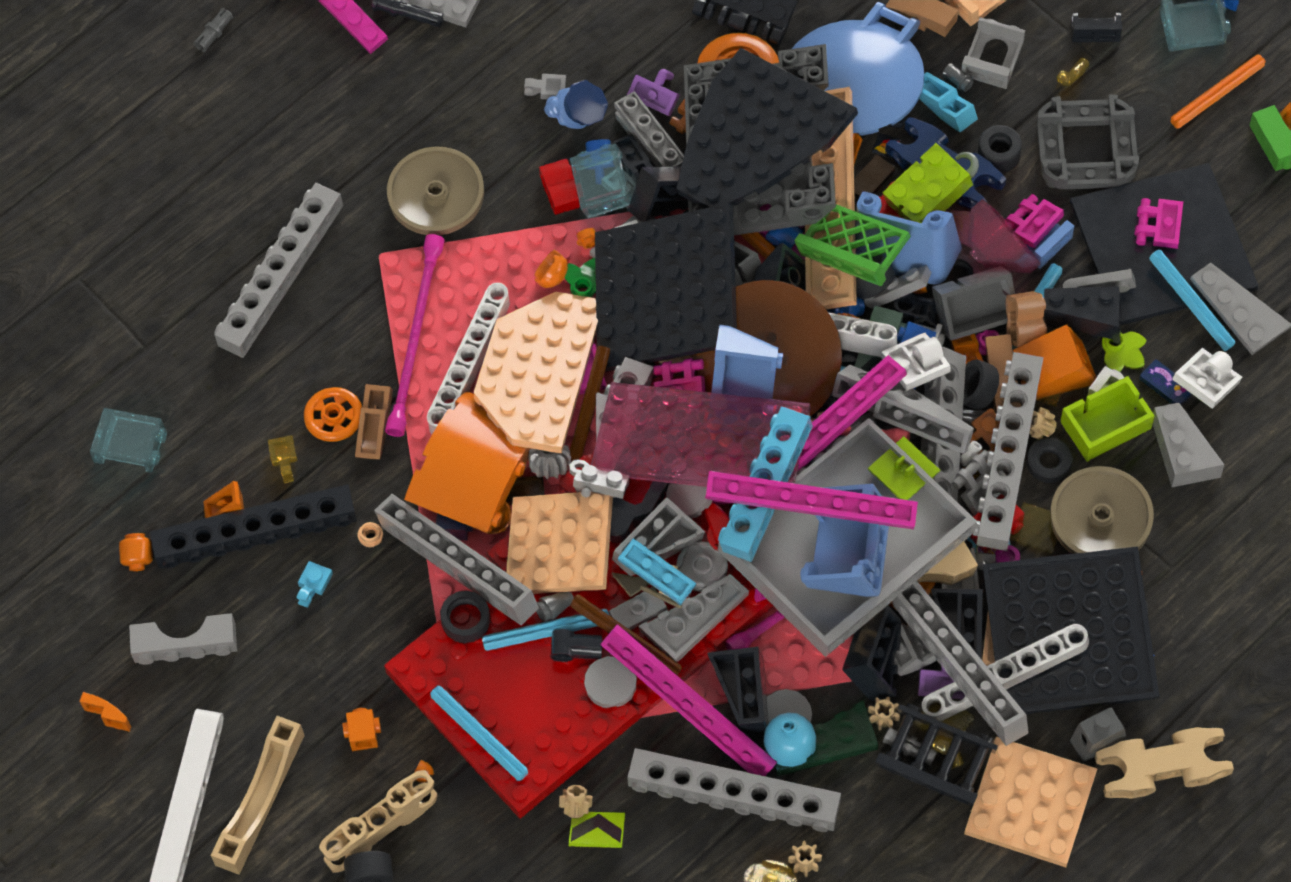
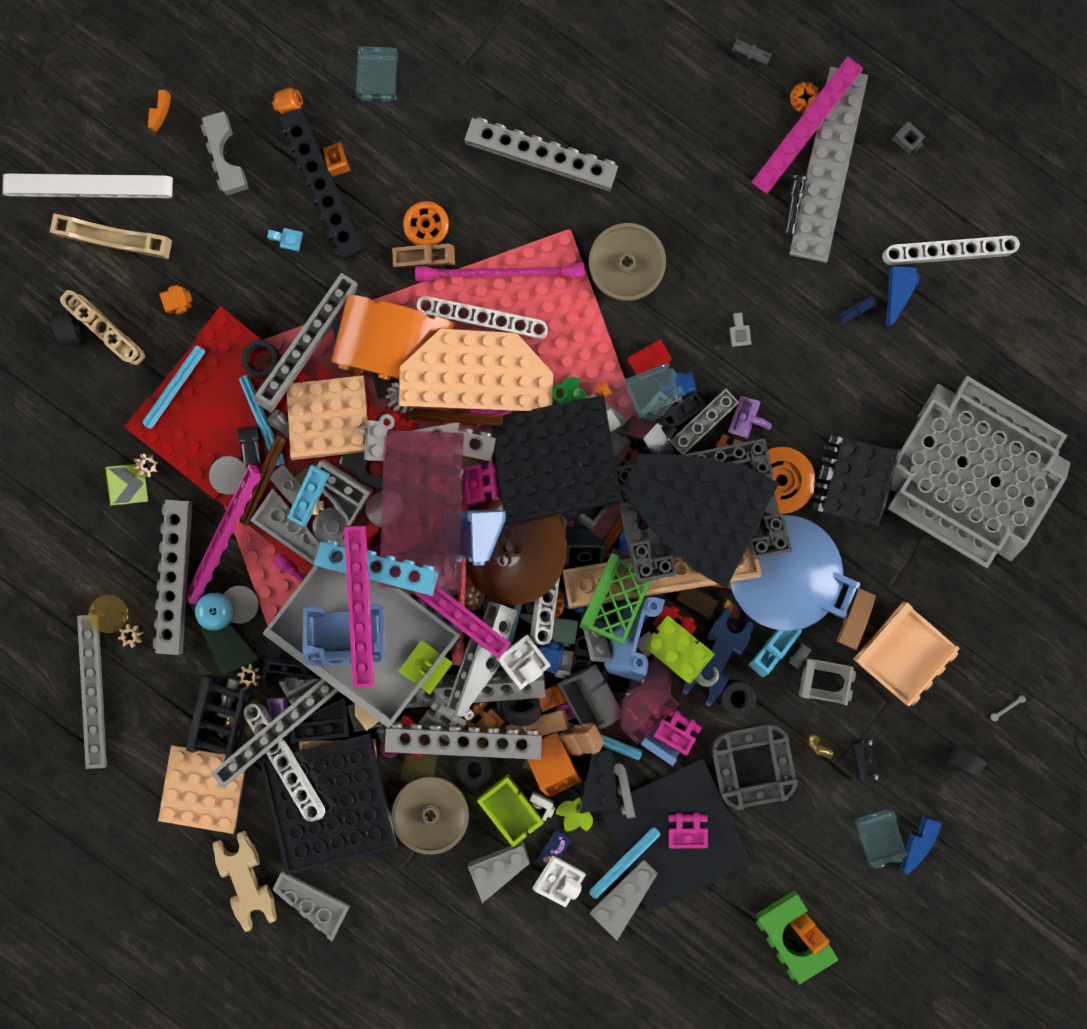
camera: 75 degrees right, 25 degrees up
clear yellow plate [268,435,297,483] -> none
light nougat plate [358,522,383,547] -> none
orange hinge [414,760,434,783] -> none
orange hair [534,250,568,288] -> none
dark blue piece [544,80,608,129] -> none
black wedge [707,647,769,733] -> none
tan gear [1029,407,1056,440] -> none
dark grey torso [1070,708,1127,763] -> none
orange axle [1170,54,1265,129] -> none
none -> light grey wing [272,871,350,941]

